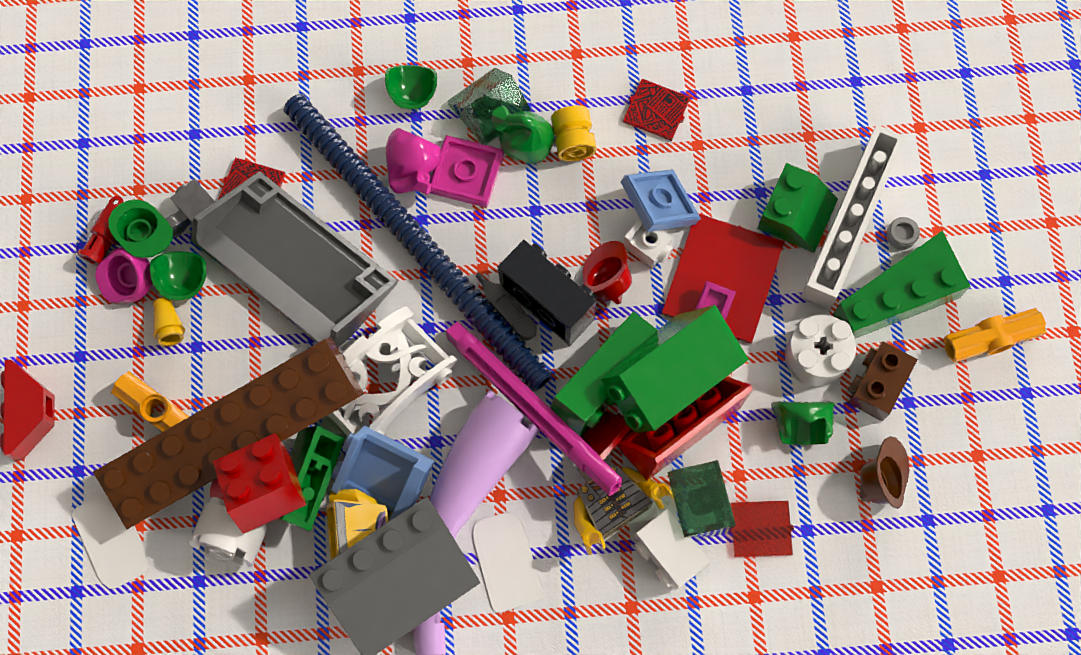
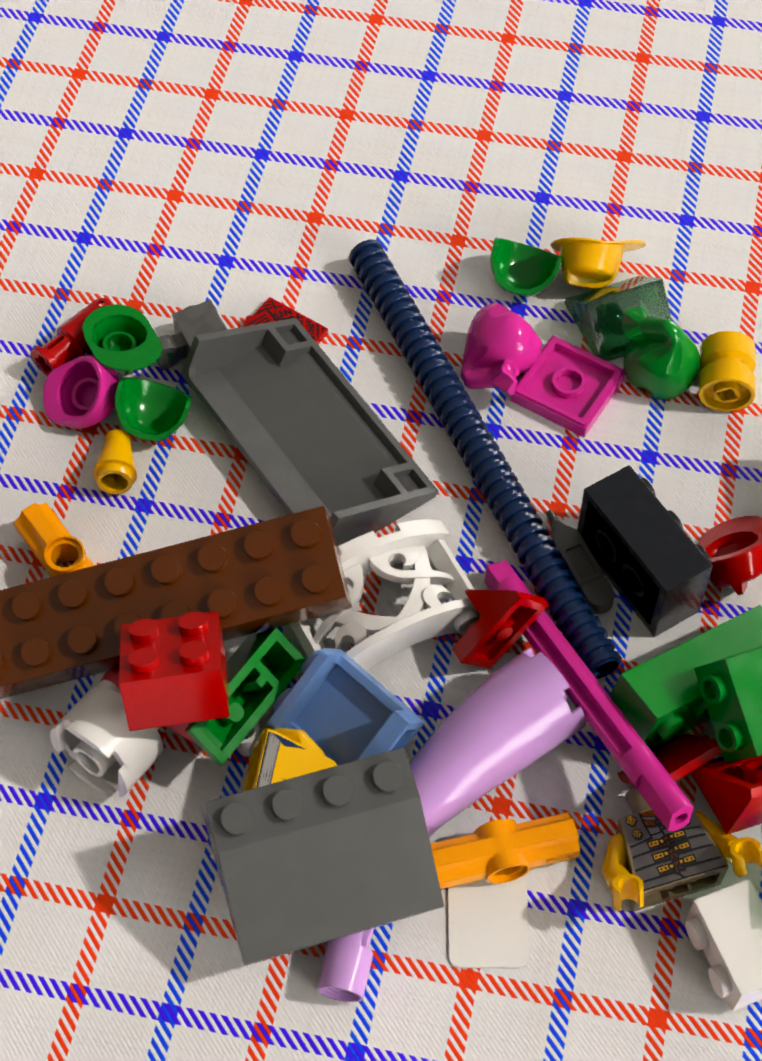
camera: 15 degrees right, 15 degrees down
none -> light orange piece [431,812,580,889]
none -> red slope [452,589,549,669]
none -> yellow piece [550,237,646,289]

